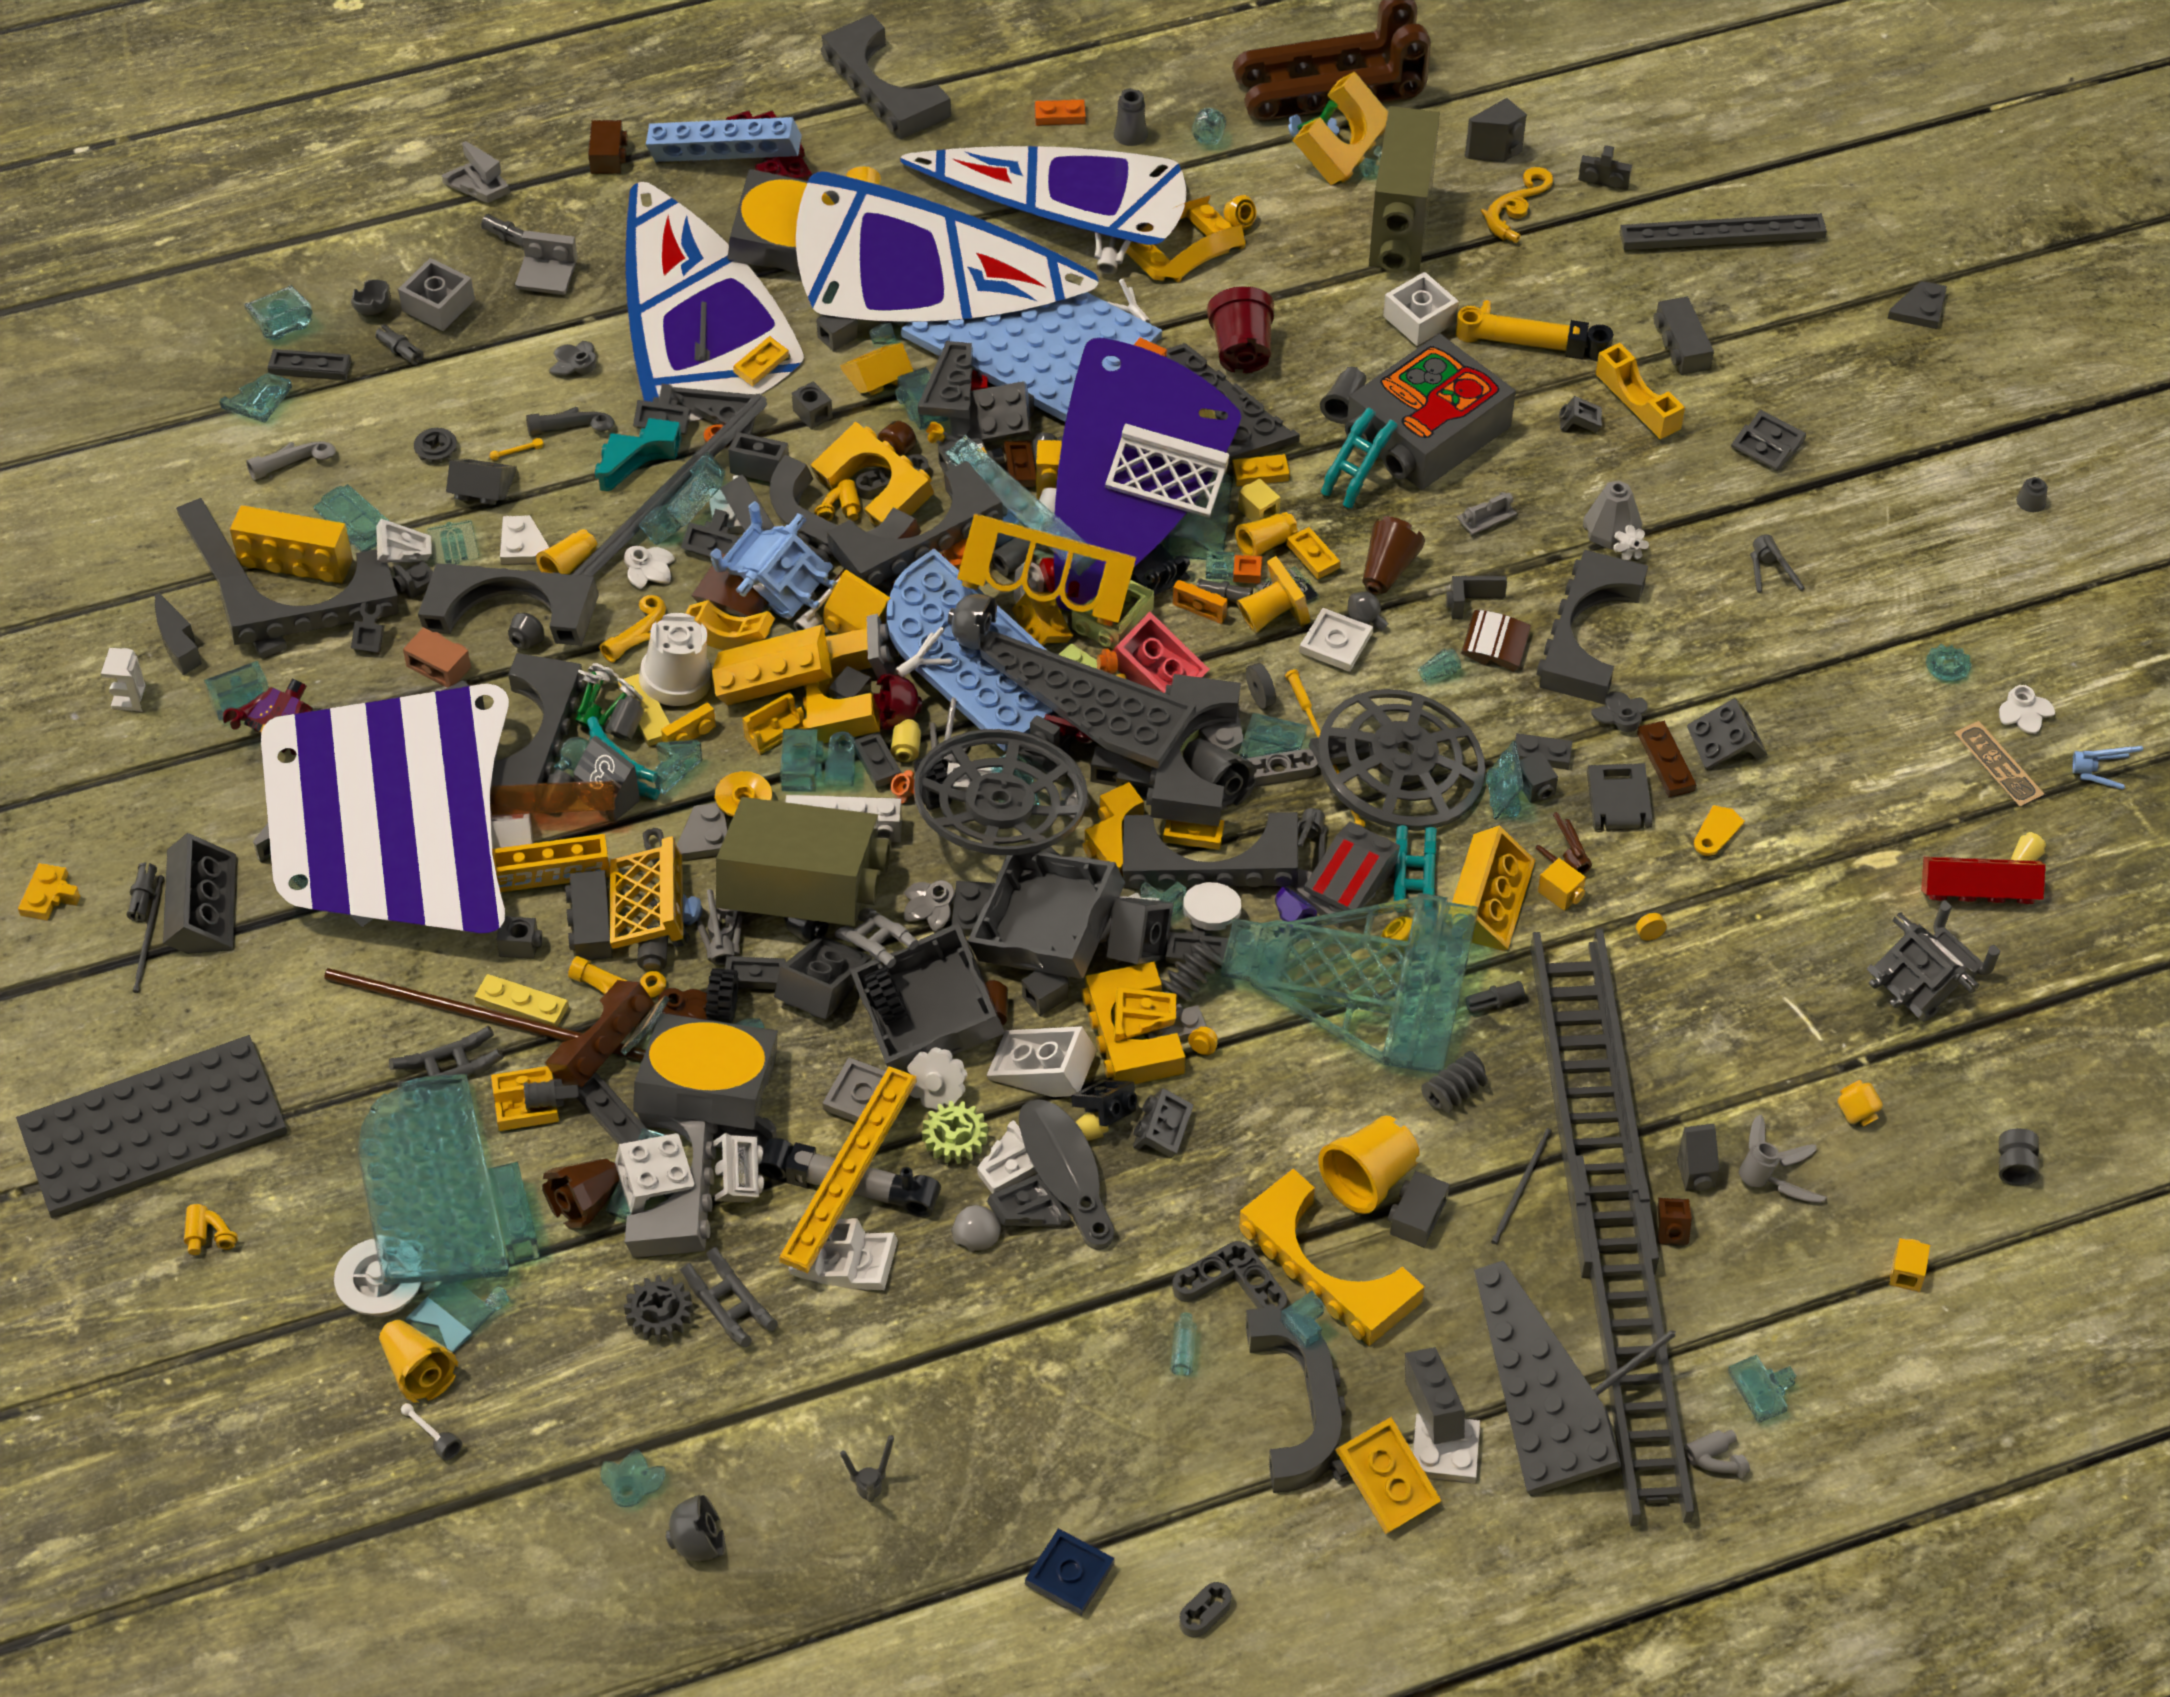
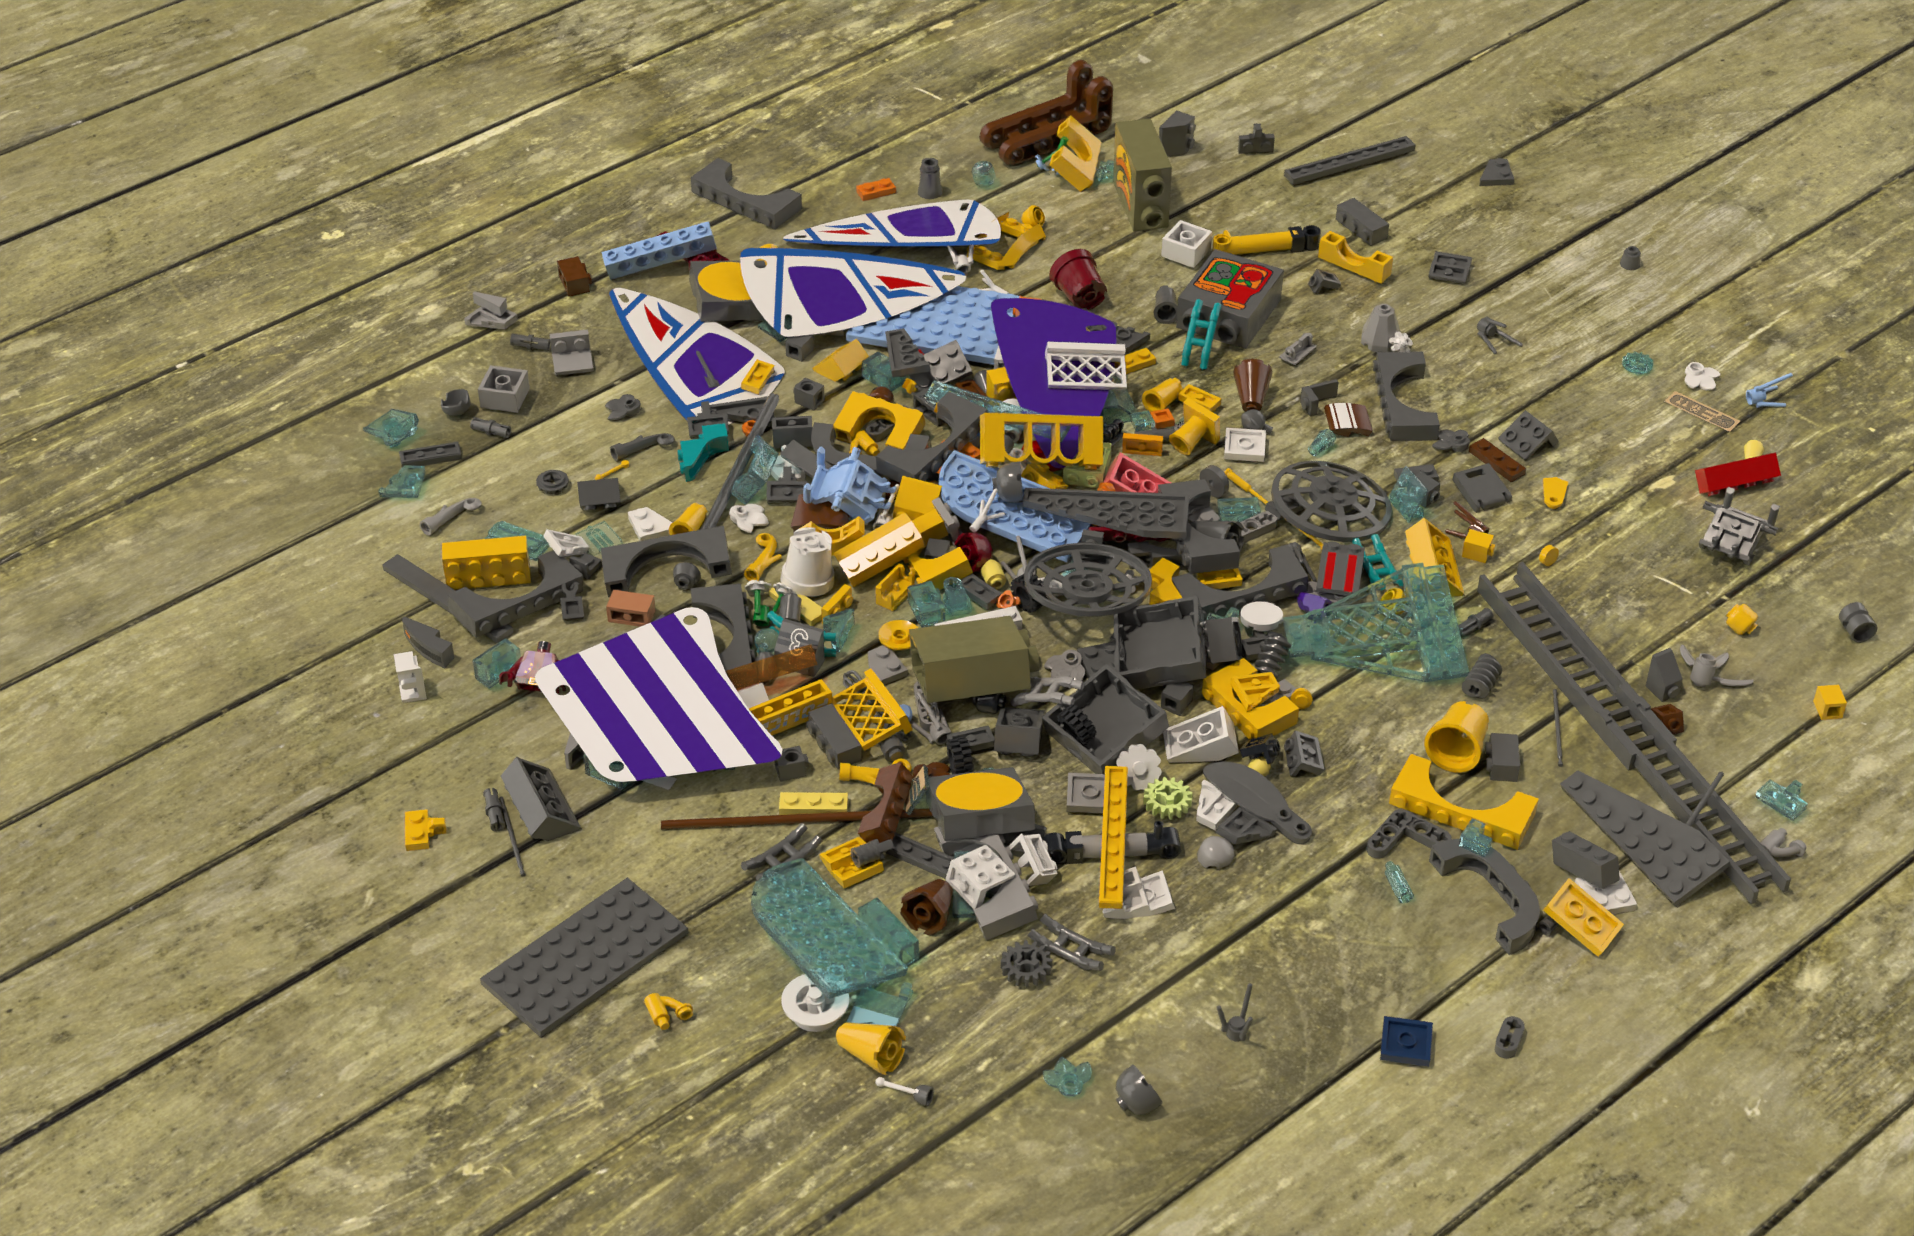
camera: 20 degrees left, 10 degrees down
clear light blue hose [869,321,896,345] -> none
light yellow brick [1238,478,1281,522] -> none
yellow plant [1481,167,1553,243] -> none

